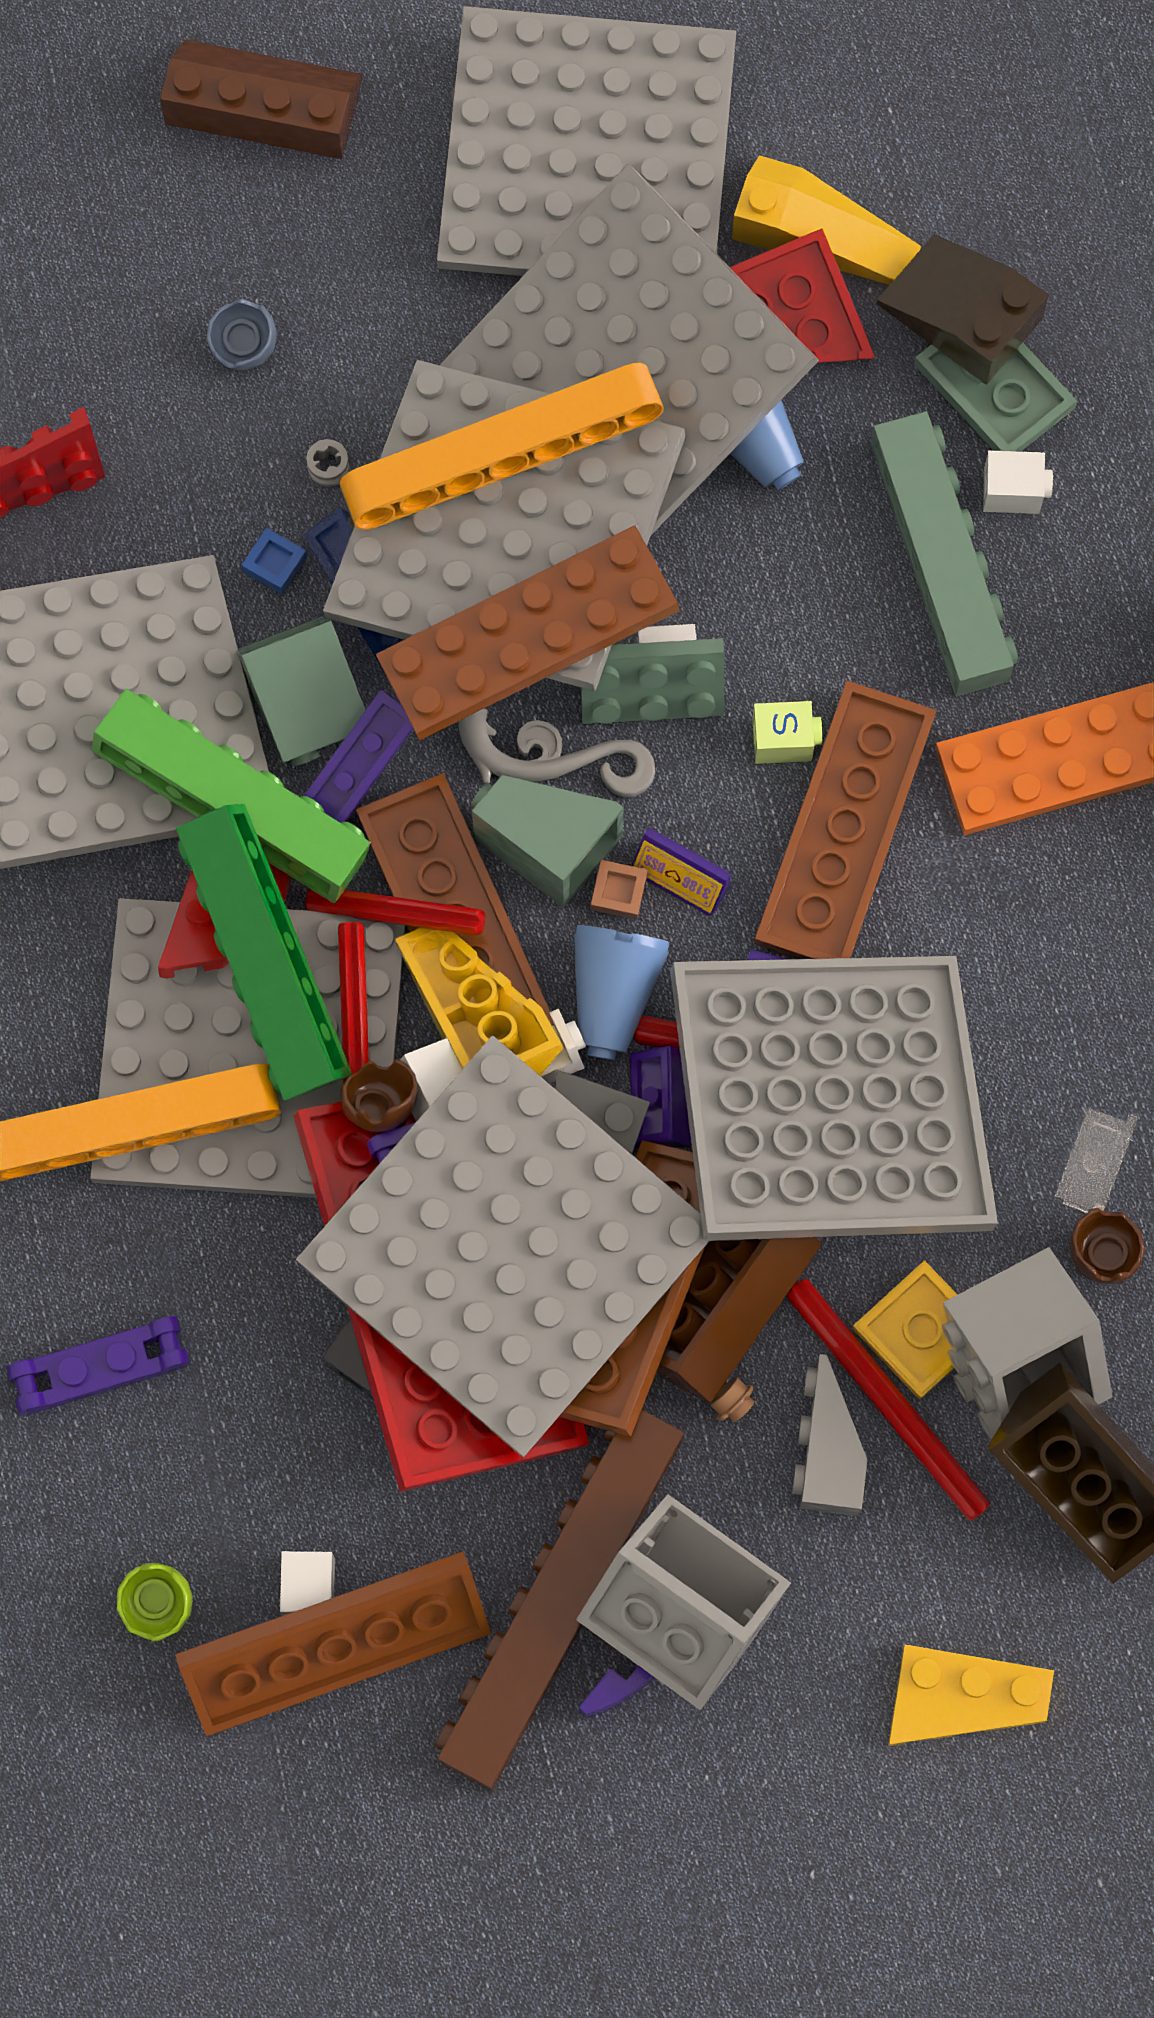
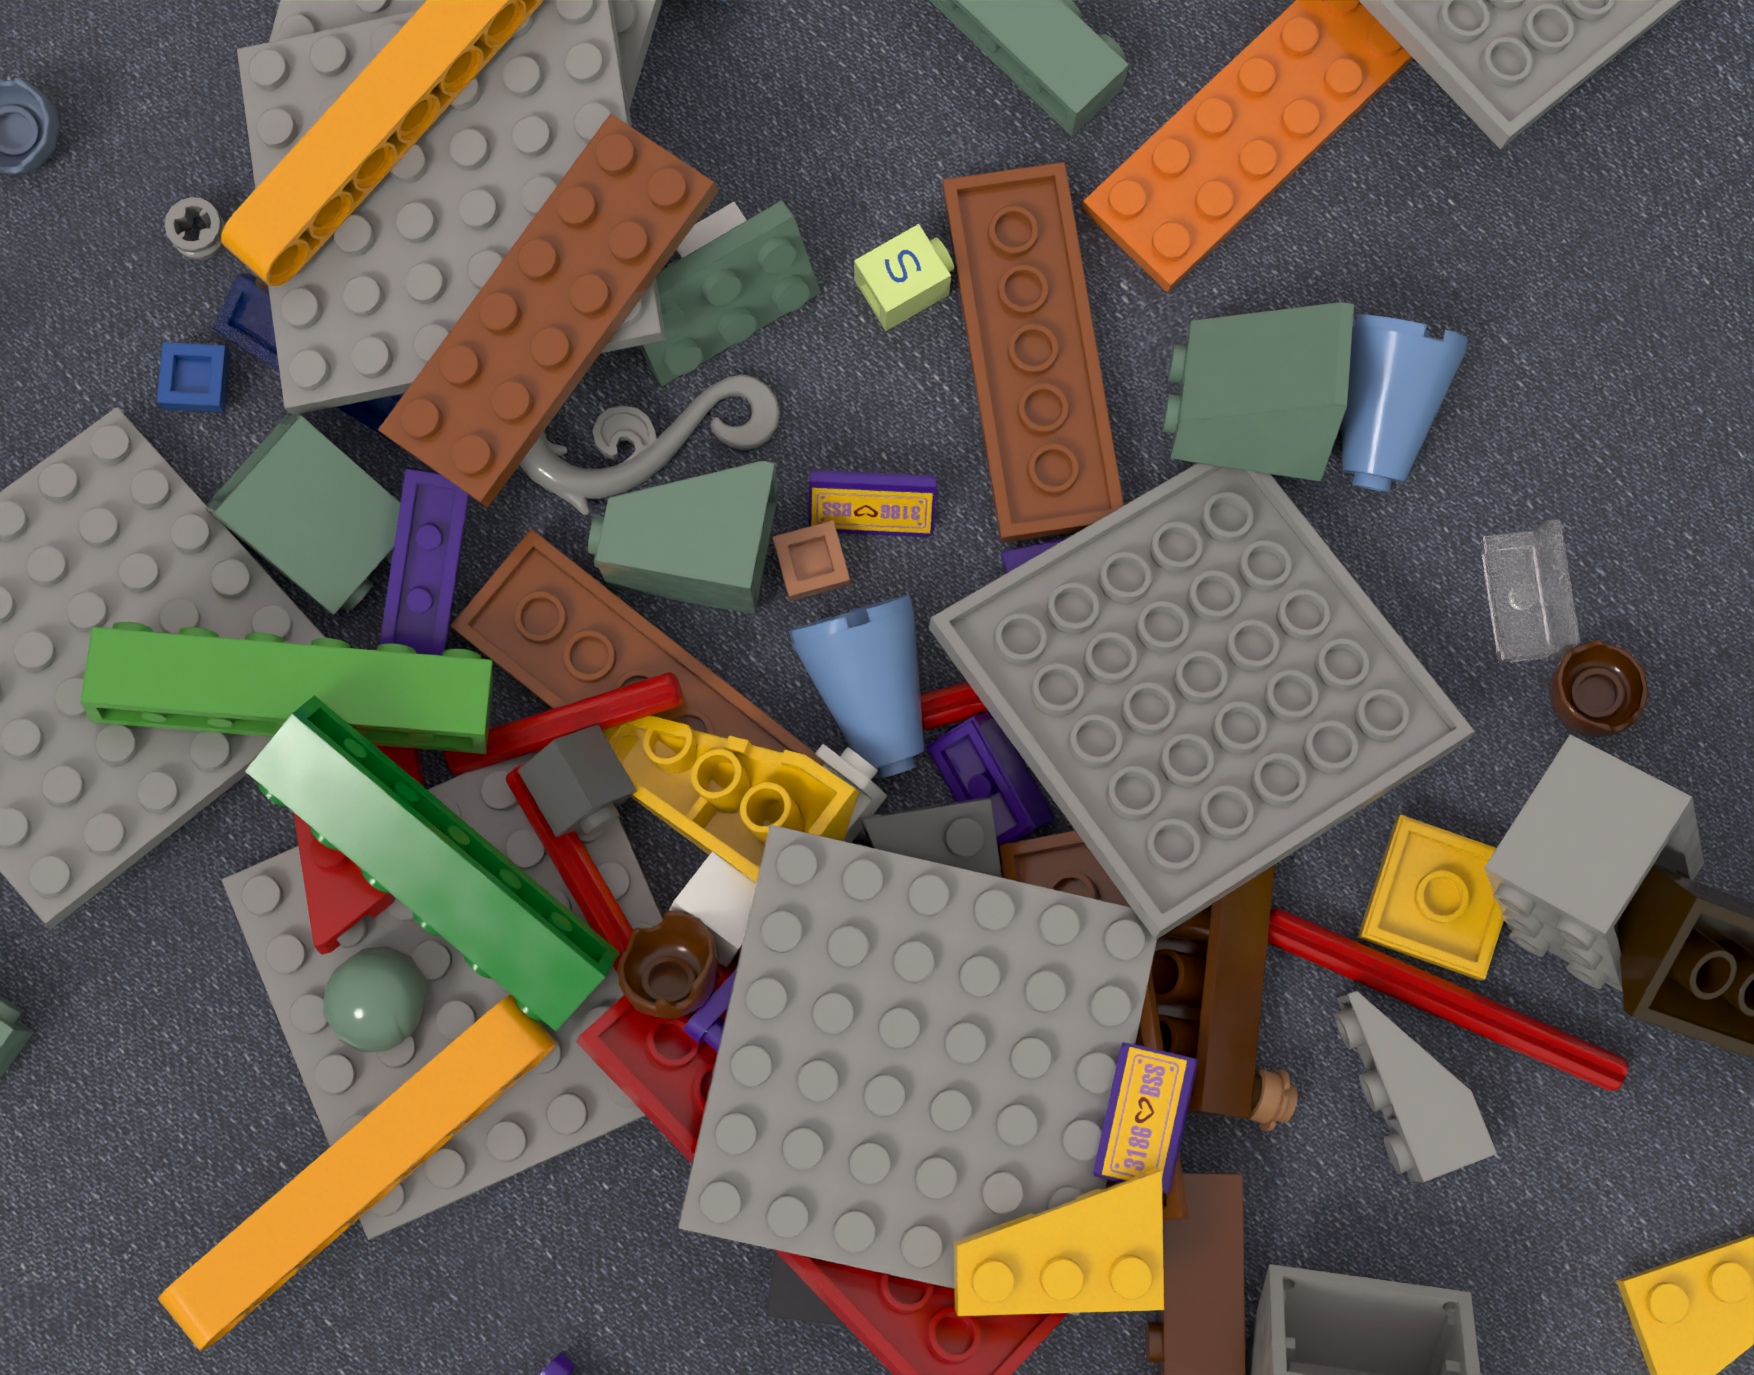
camera: 30 degrees left, 5 degrees up
none -> sand green hair [323,946,428,1053]
none -> dark grey brick [518,724,637,838]
none -> yellow wing [954,1167,1164,1316]
none -> slope [1093,1042,1199,1194]
none -> sand green slope [1162,302,1354,482]
none -> medium blue cone [1342,314,1468,493]

